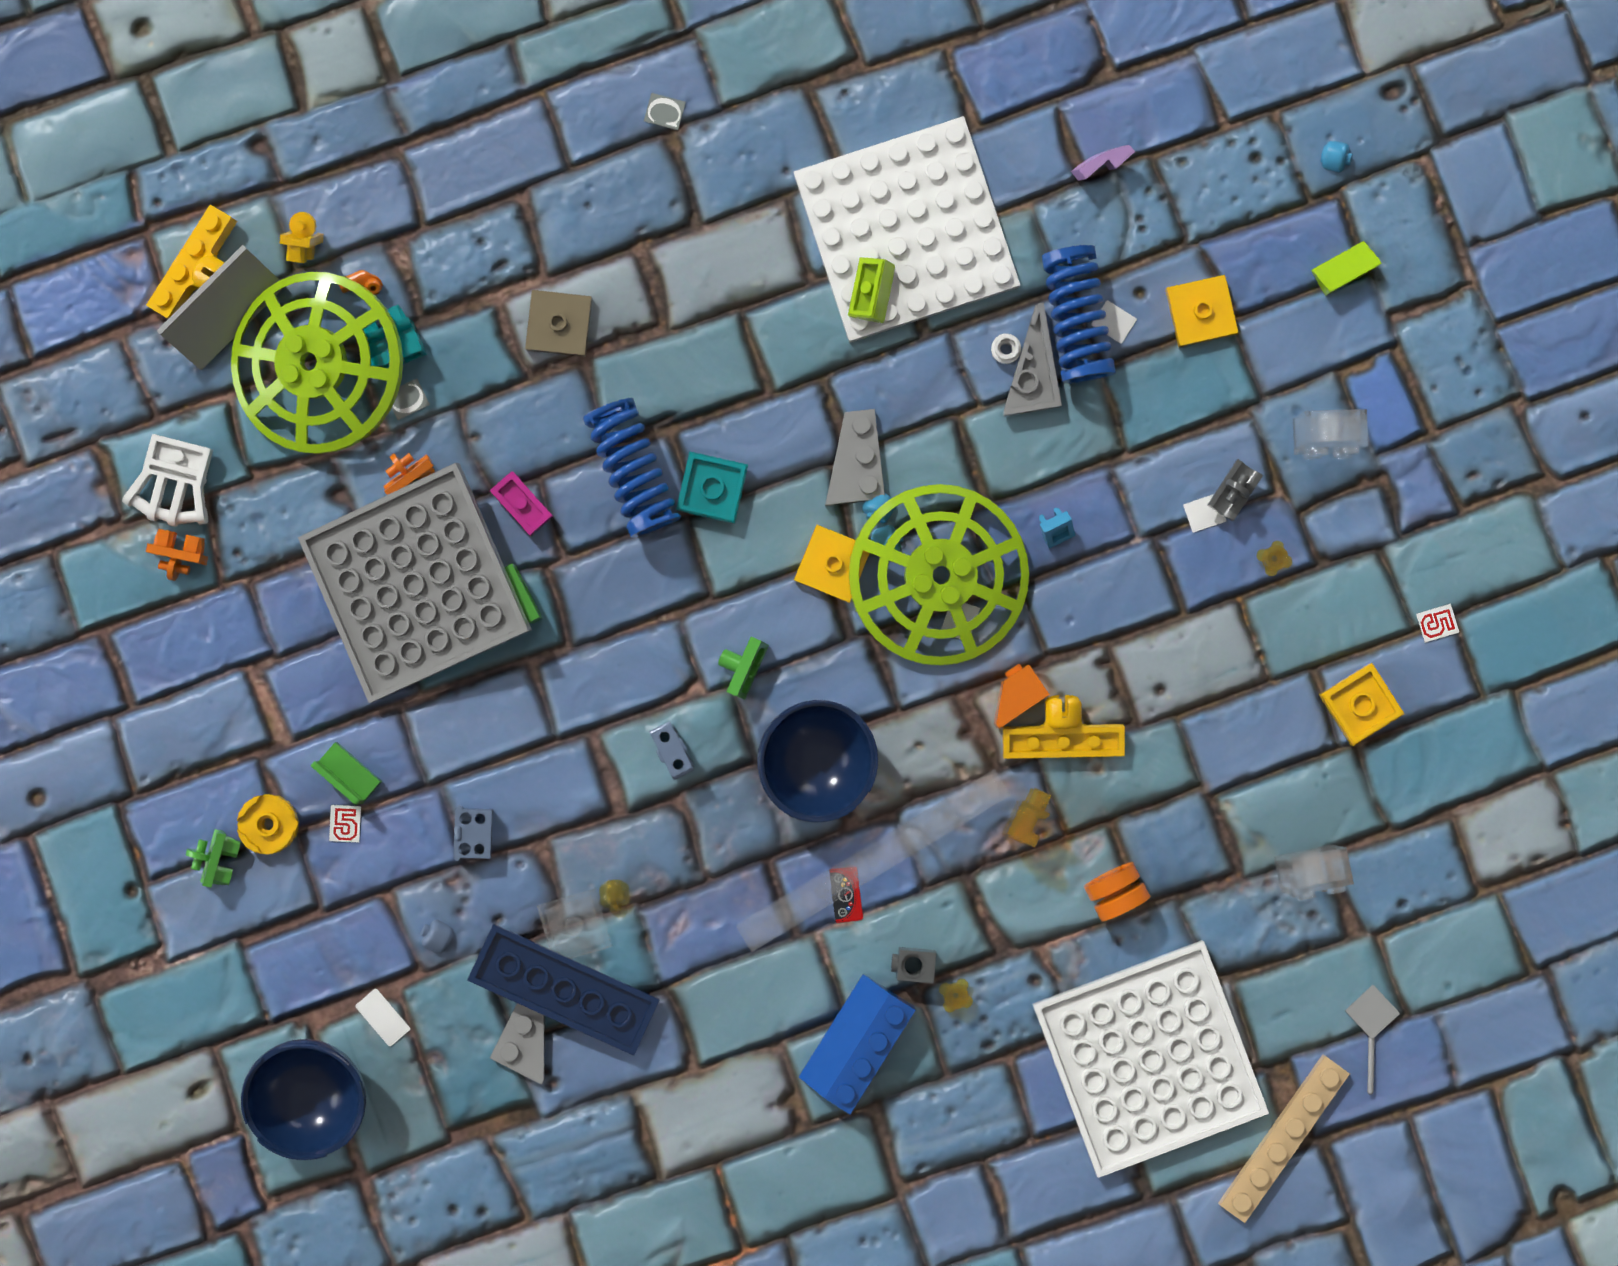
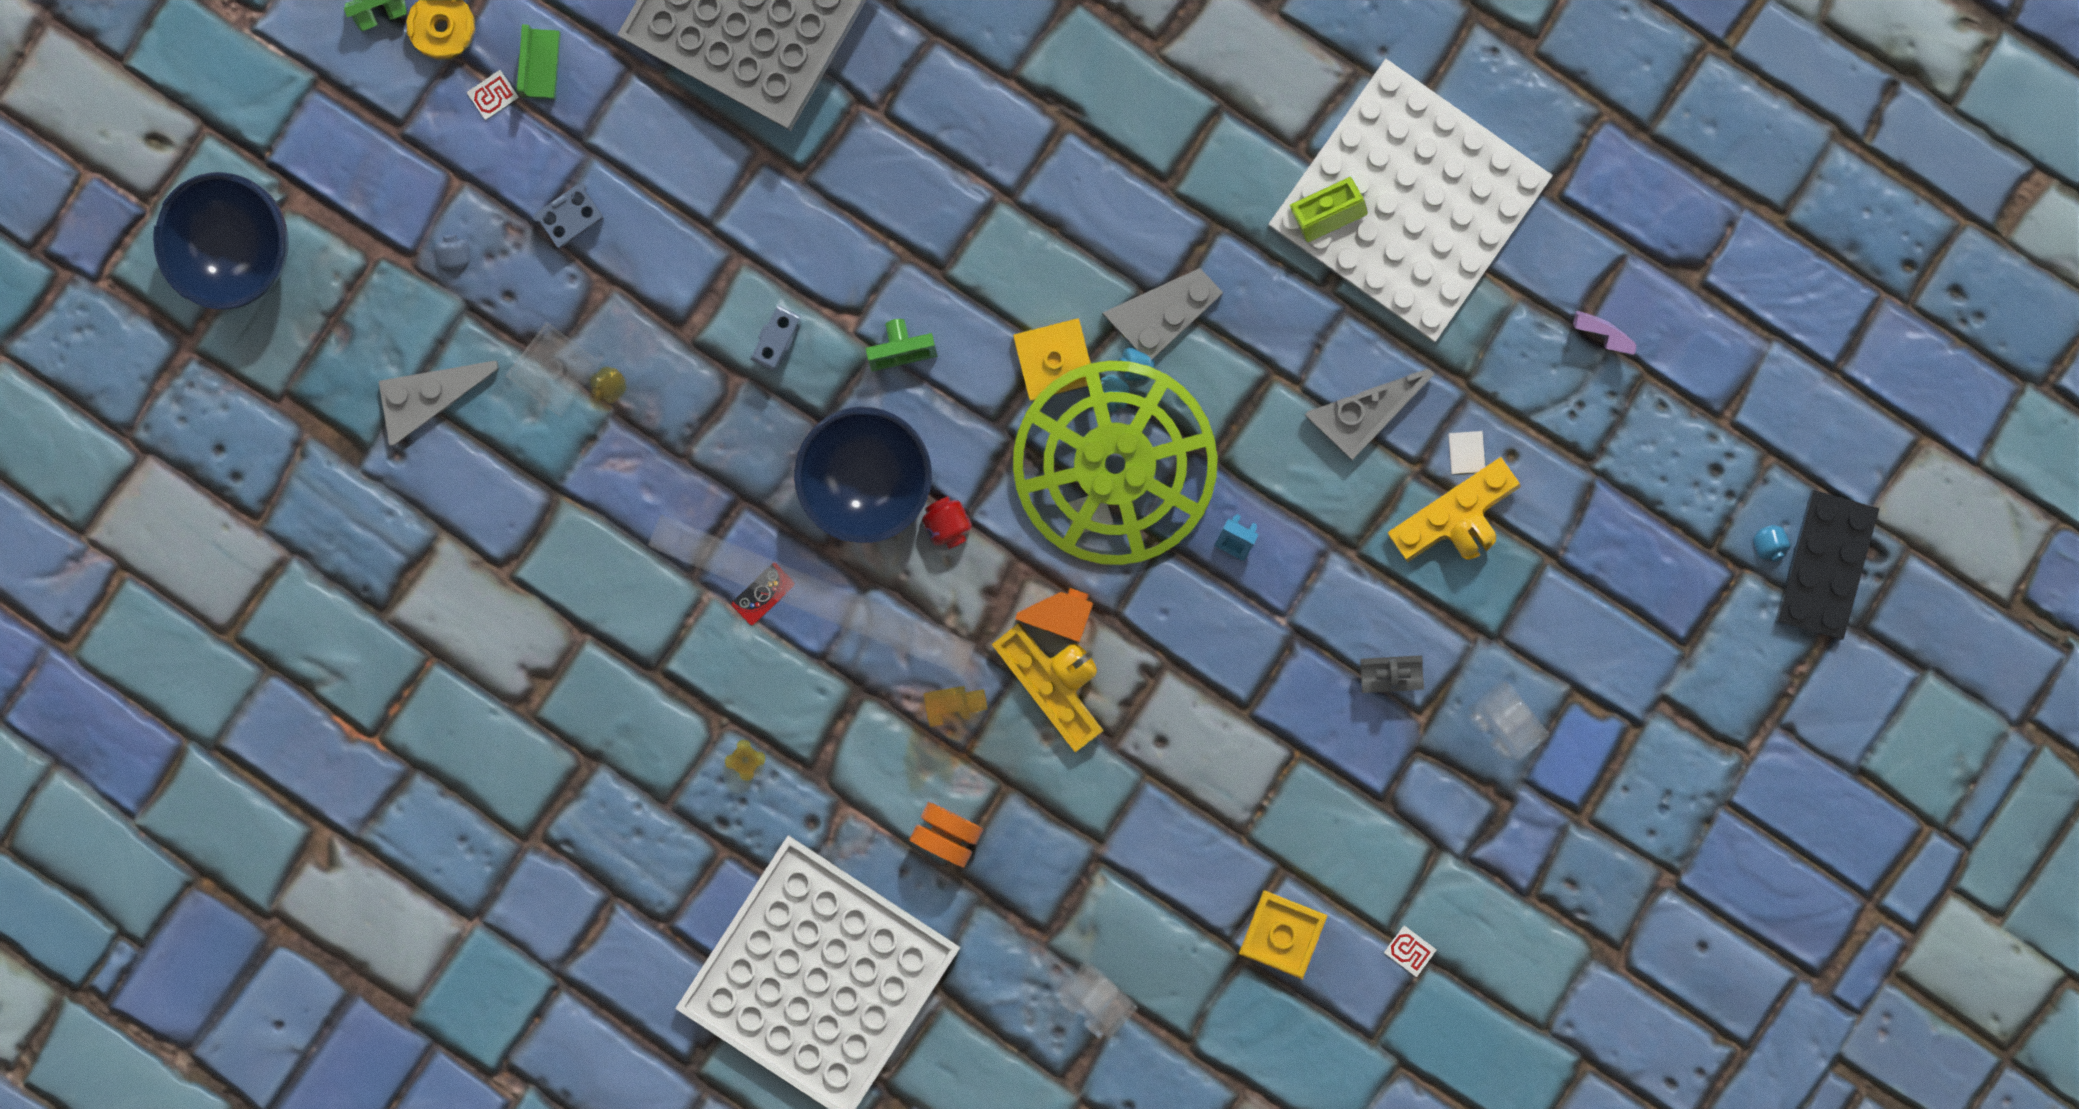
camera: 55 degrees right, 0 degrees up
white sticker [355,989,410,1046] -> none
dark blue plate [467,923,660,1056] -> none
dark pink plate [490,471,553,536] -> none
bright green tile [505,563,543,624] -> none
blue piece [583,398,681,538] -> none
teal plate [676,451,748,524] -> none
blue slope [799,974,916,1114] -> none
dark grey brick [891,947,936,984] -> none
white plate [991,334,1021,364] -> none
blue piece [1041,245,1116,383] -> none
yellow plate [1165,275,1239,347] -> none
white sticker [1183,494,1227,533] -> none
clear yellow plate [1256,541,1292,576] -> none
lime slope [1311,241,1382,296] -> none
none -> red head [921,496,972,549]
none -> yellow plate [1387,457,1521,563]
none -> black plate [1775,490,1880,640]

